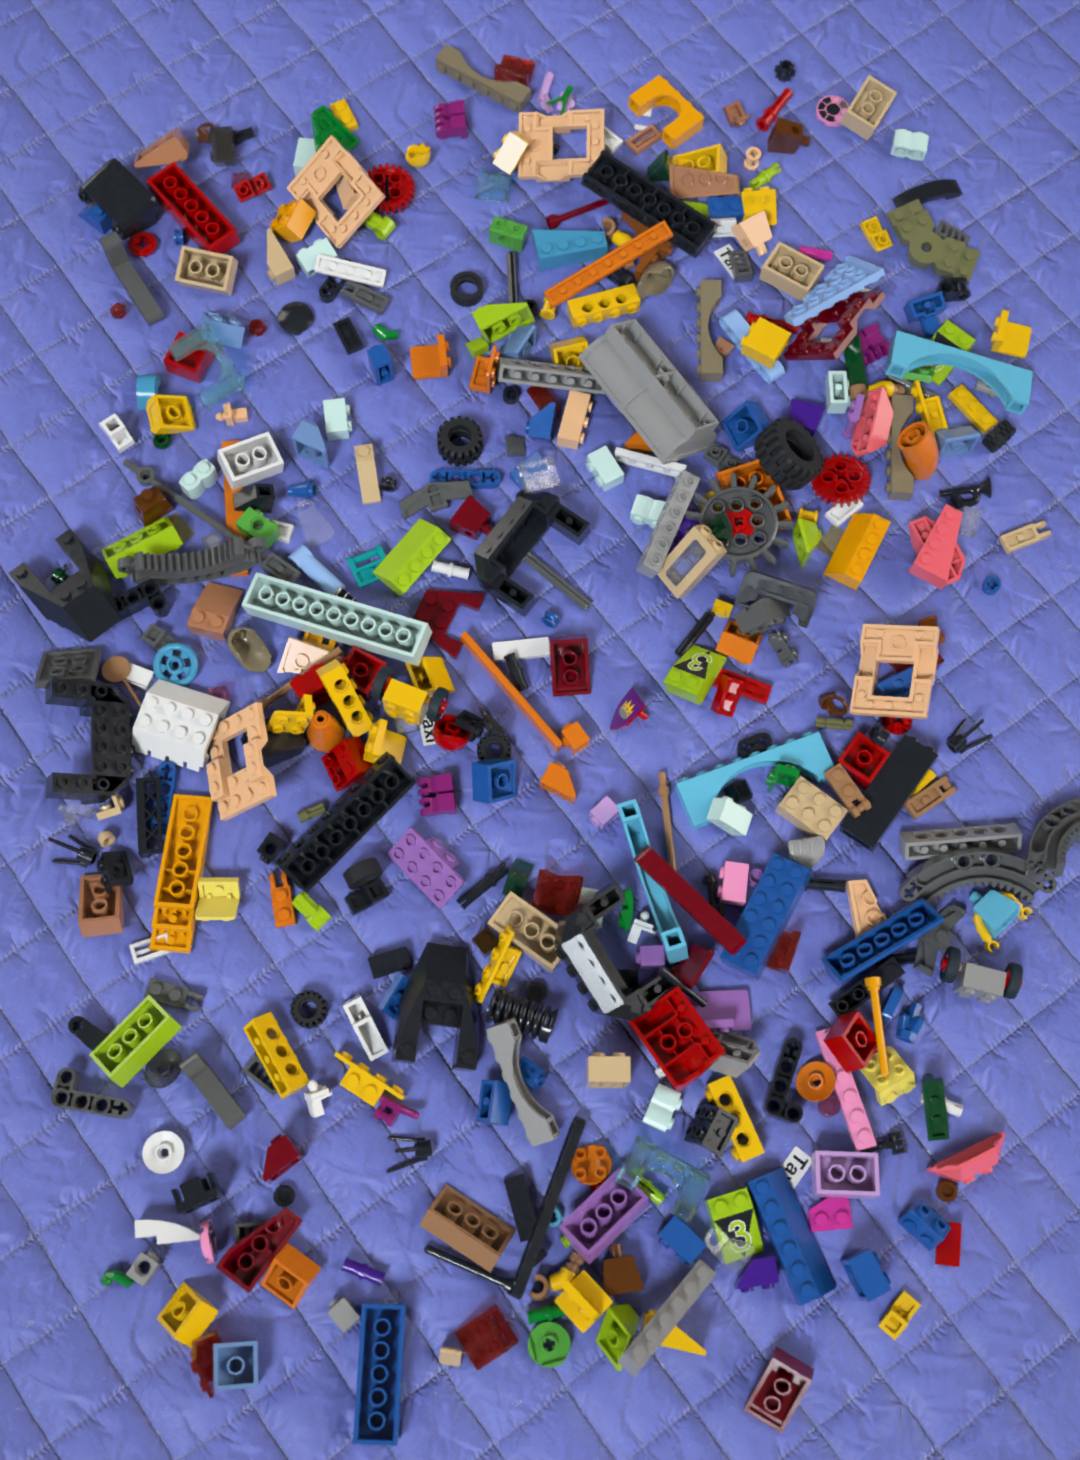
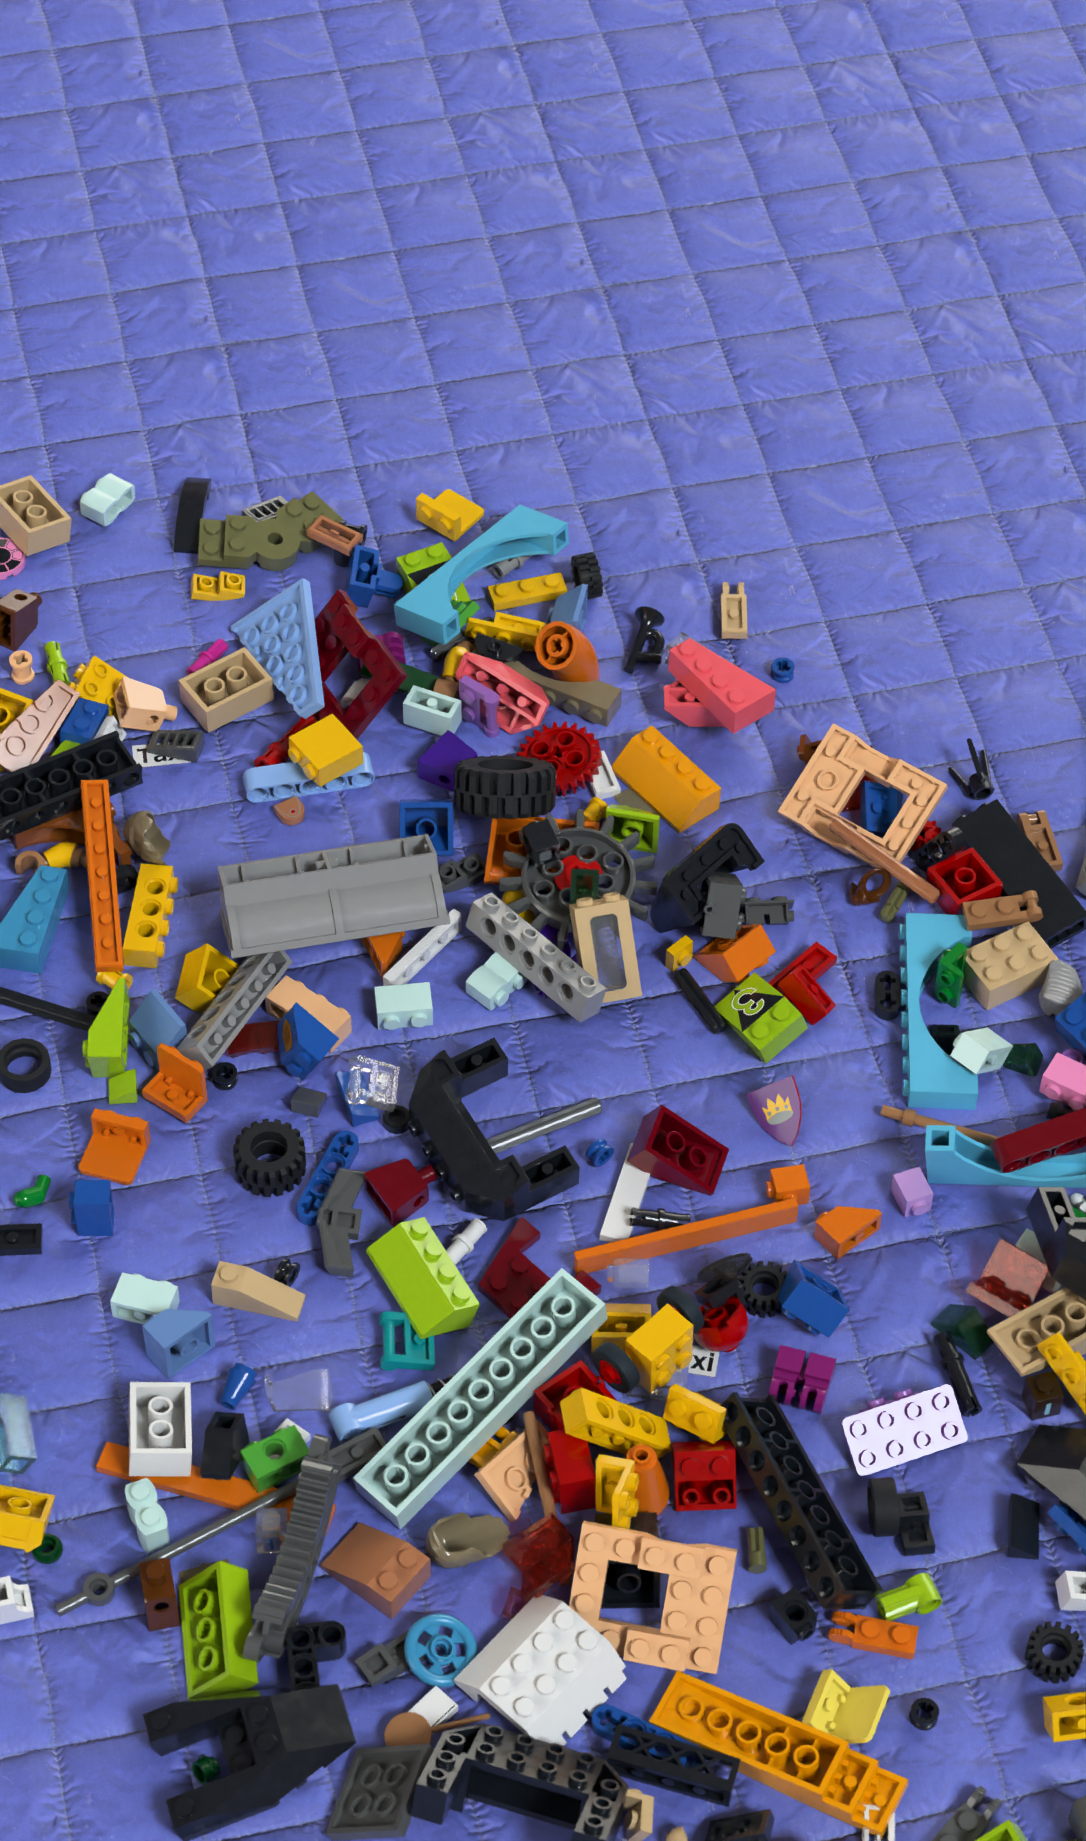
camera: 65 degrees left, 20 degrees down
light nougat piece [216,402,249,426] -> none
dark tan arch [695,279,723,382] -> none
none -> nougat tile [307,515,363,556]
none -> black plate [475,633,524,663]
none -> clear red bracket [503,1512,575,1602]
none -> black brick [522,819,560,867]
none -> clear brick [607,1258,649,1289]
none -> nougat axle [829,817,940,903]
none -> black bush [910,1697,939,1731]
none -> slope [1003,1043,1043,1076]

